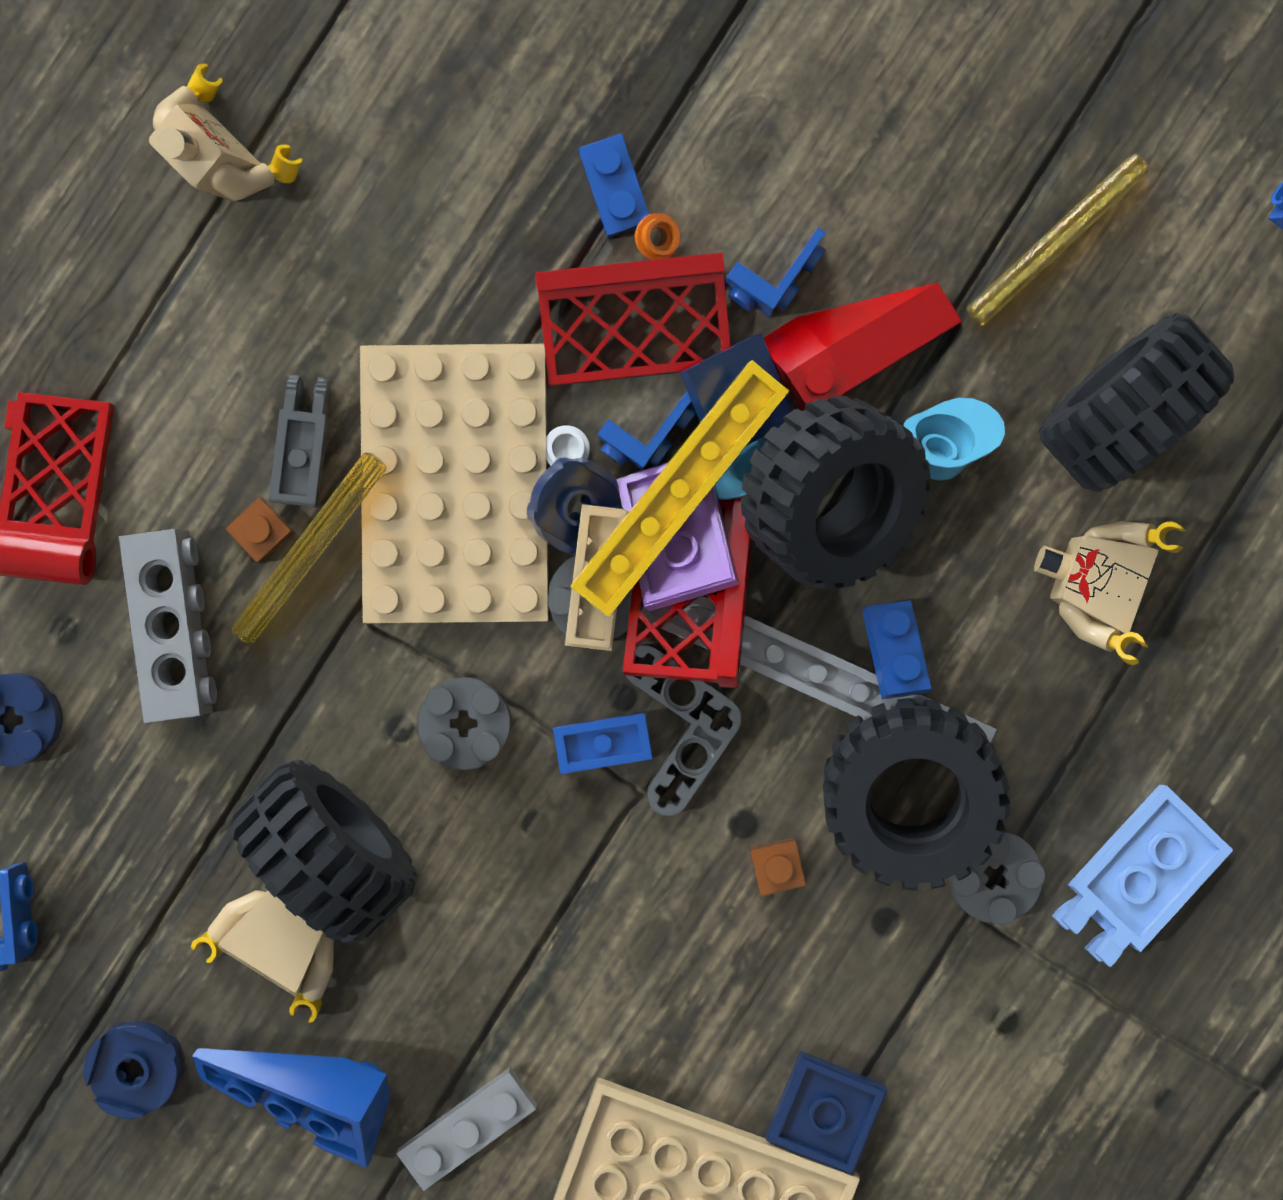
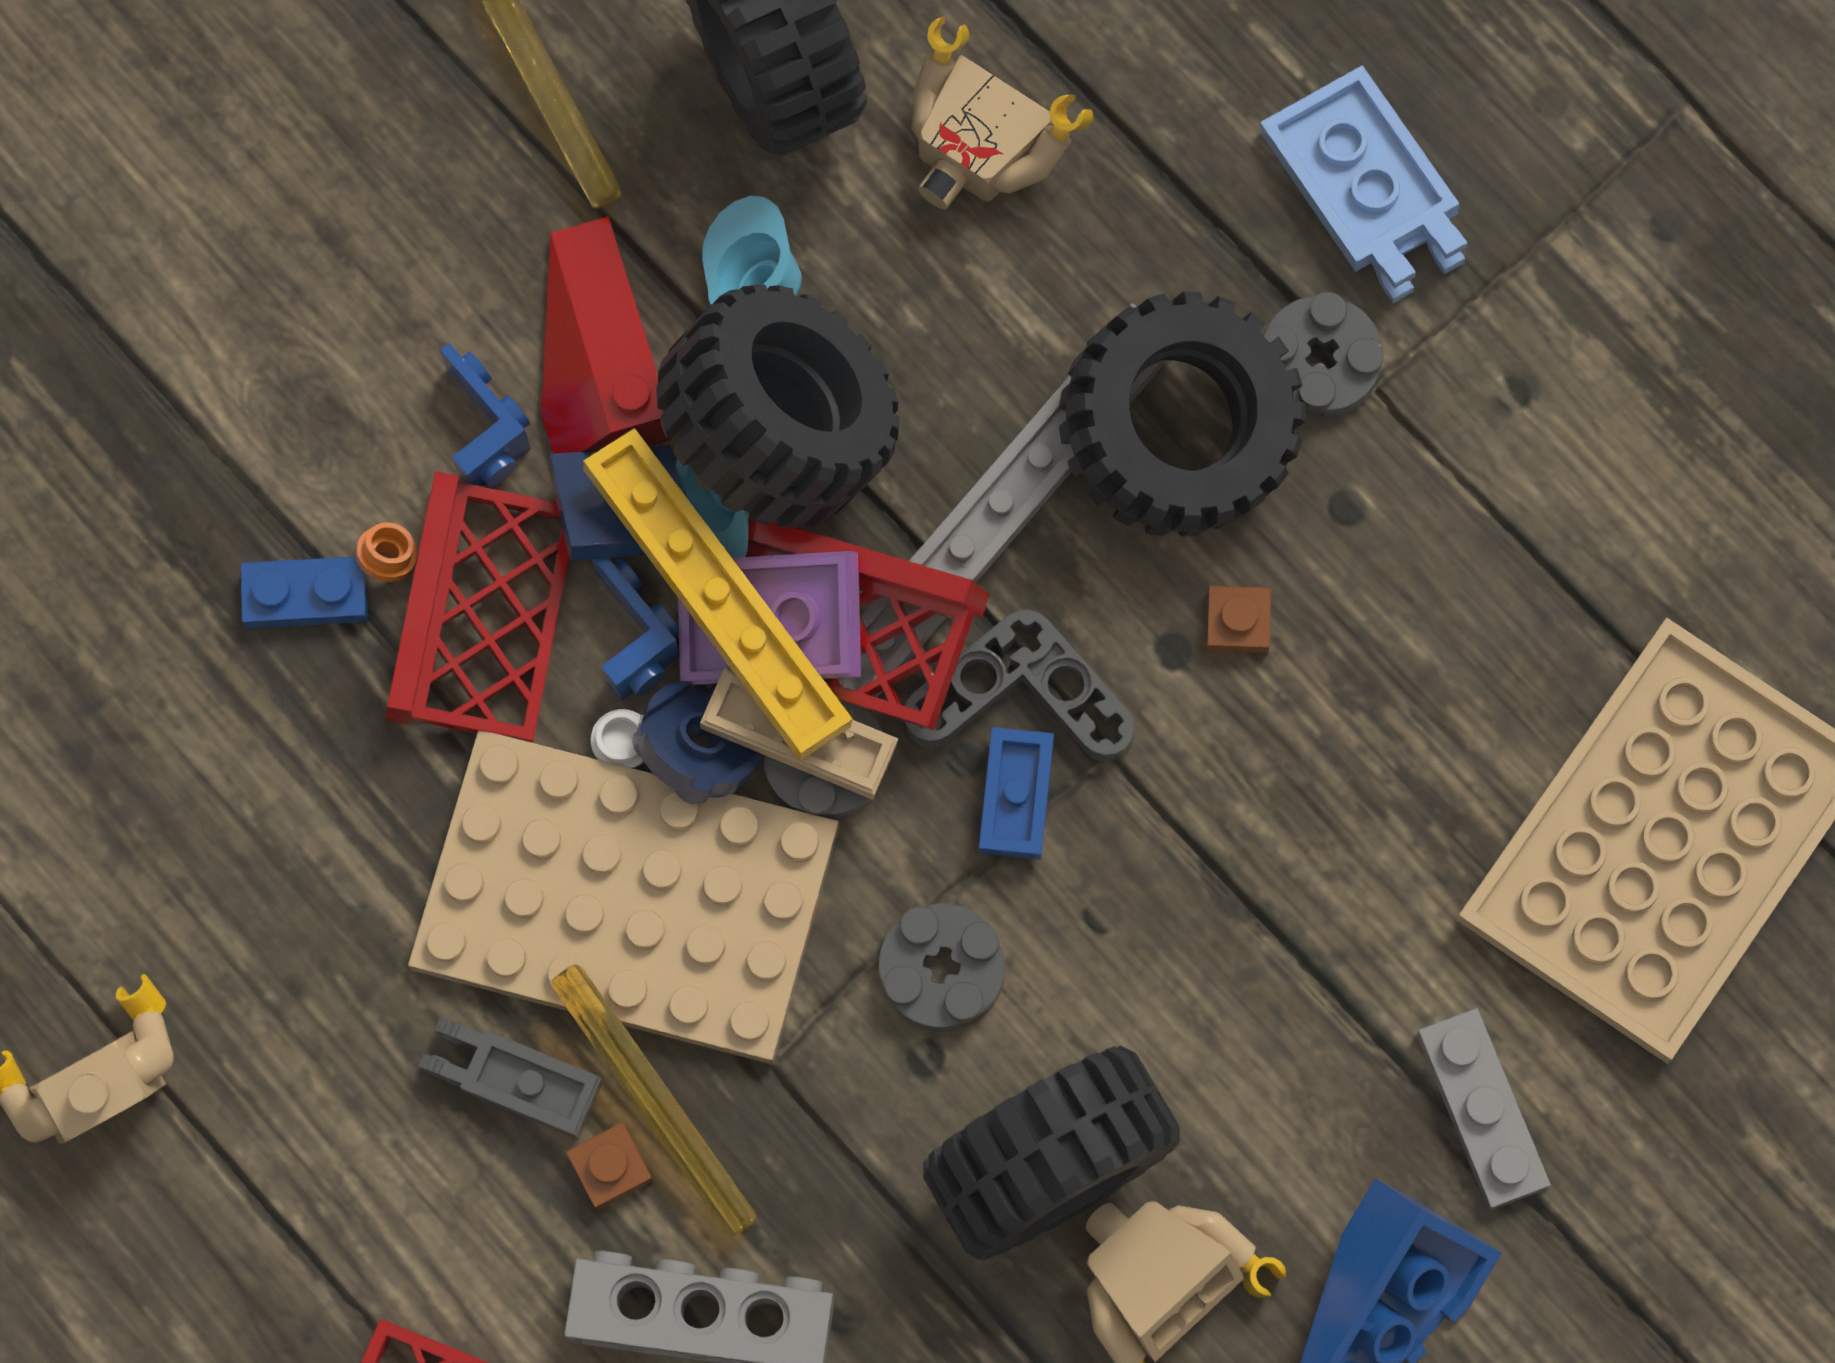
camera: 75 degrees left, 15 degrees down
dark blue plate [765,1050,888,1176] -> none
blue plate [862,600,932,700] -> none

